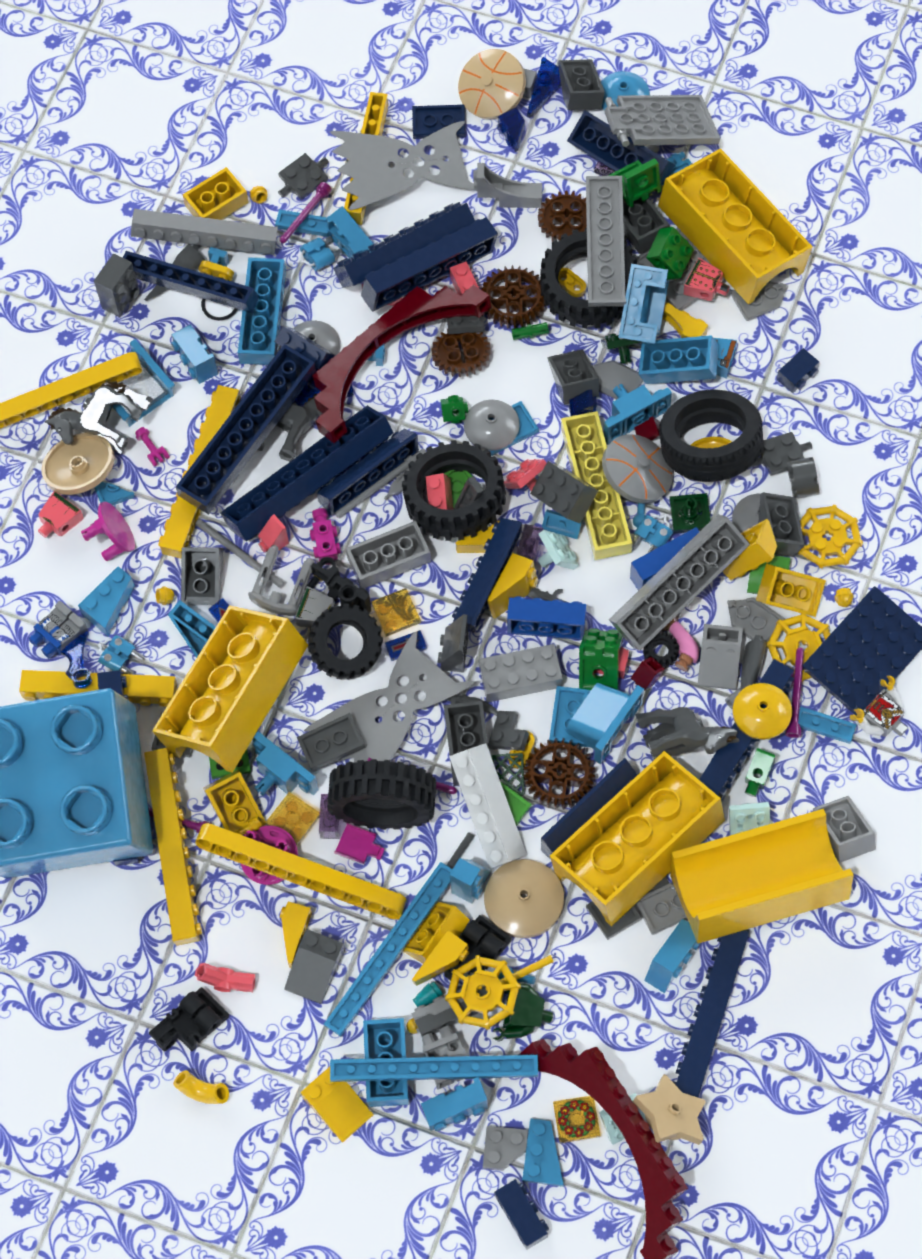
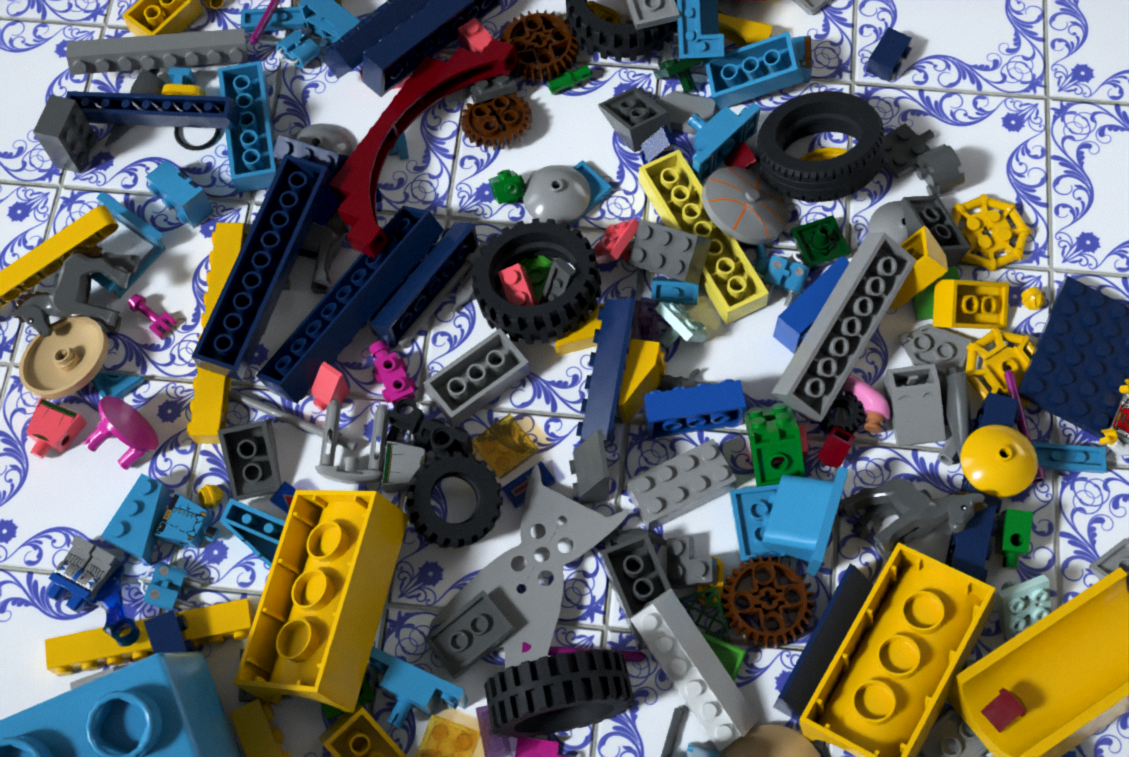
camera: 15 degrees left, 0 degrees up
none -> dark azure torso [154,493,220,549]
none -> dark red tile [980,688,1027,733]

